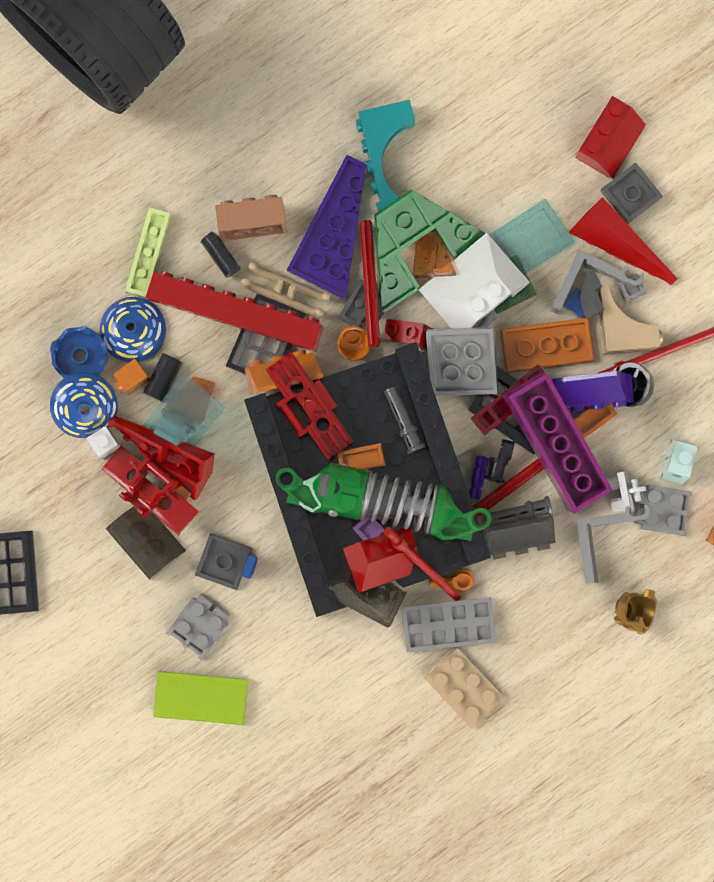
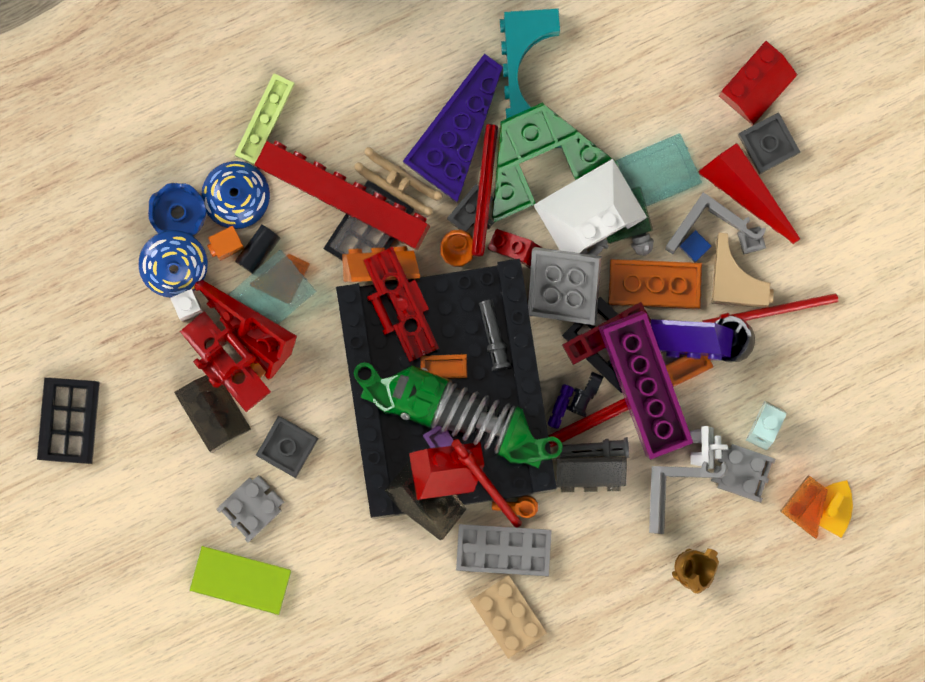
camera: 10 degrees right, 0 degrees up
clear light blue brick [153,408,196,446] -> none
black brick [200,231,241,278] -> none
nougat brick [215,195,287,241] -> none
blue tile [241,555,258,579] -> none
clear orange wing [413,233,456,278] -> none
dark grey slope [580,270,605,319] -> none
none -> light grey plate [631,233,654,256]

